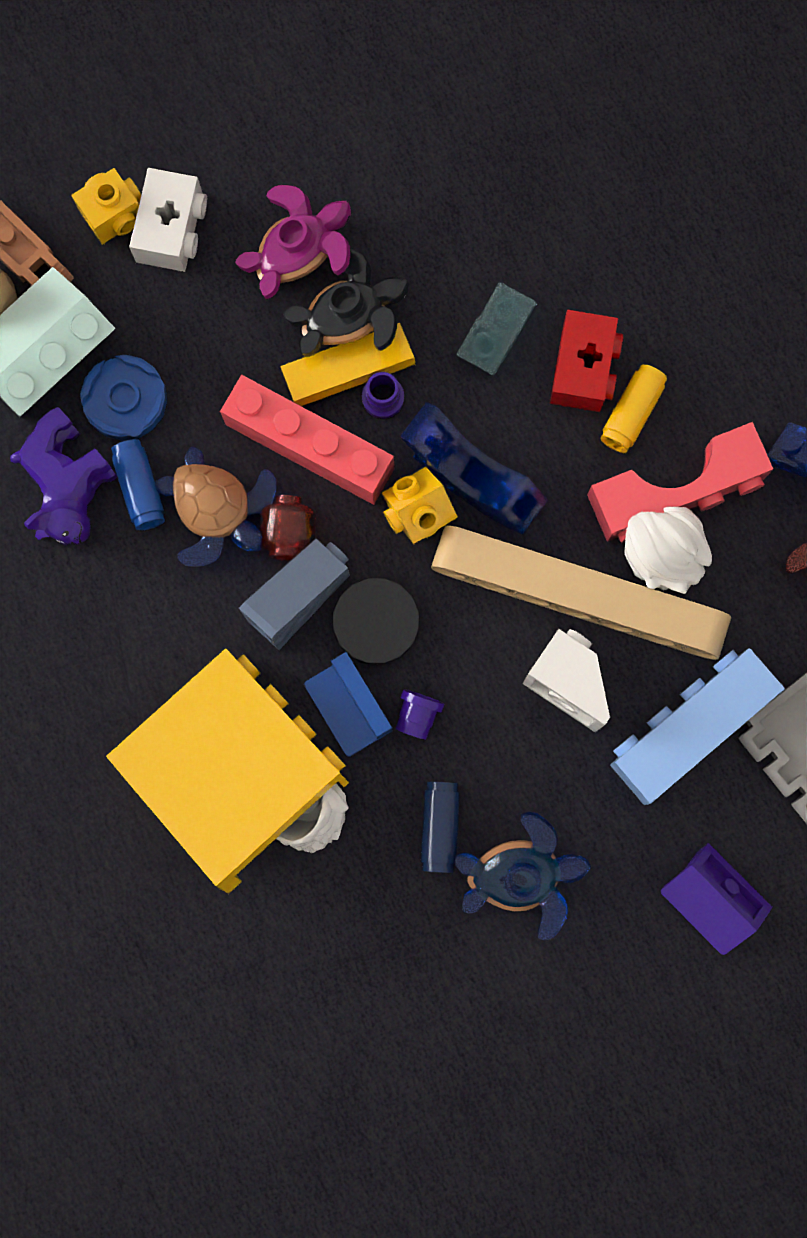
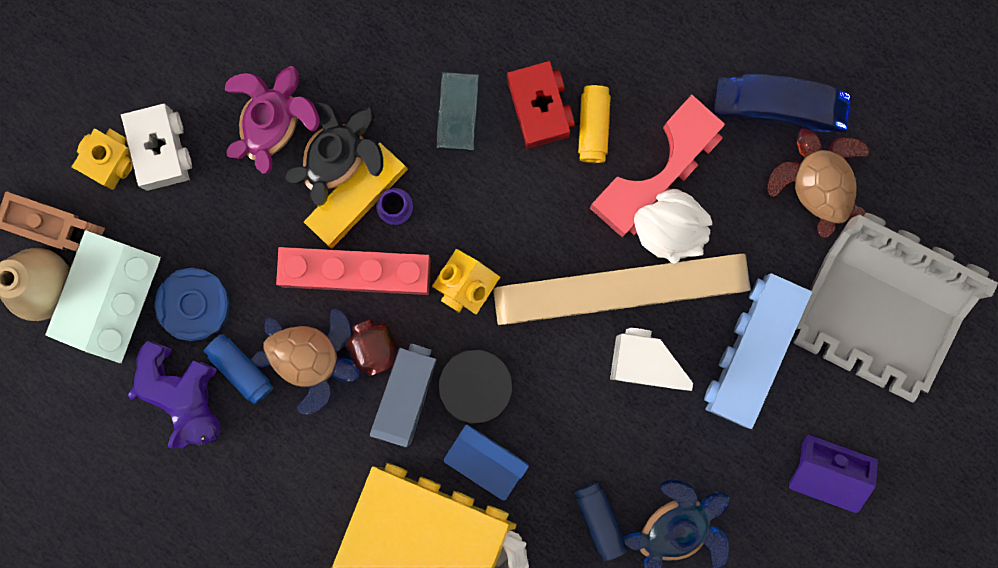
camera: 25 degrees left, 5 degrees up
dark purple piece [395,689,445,740] -> none
clear blue arch [400,402,548,535] -> none

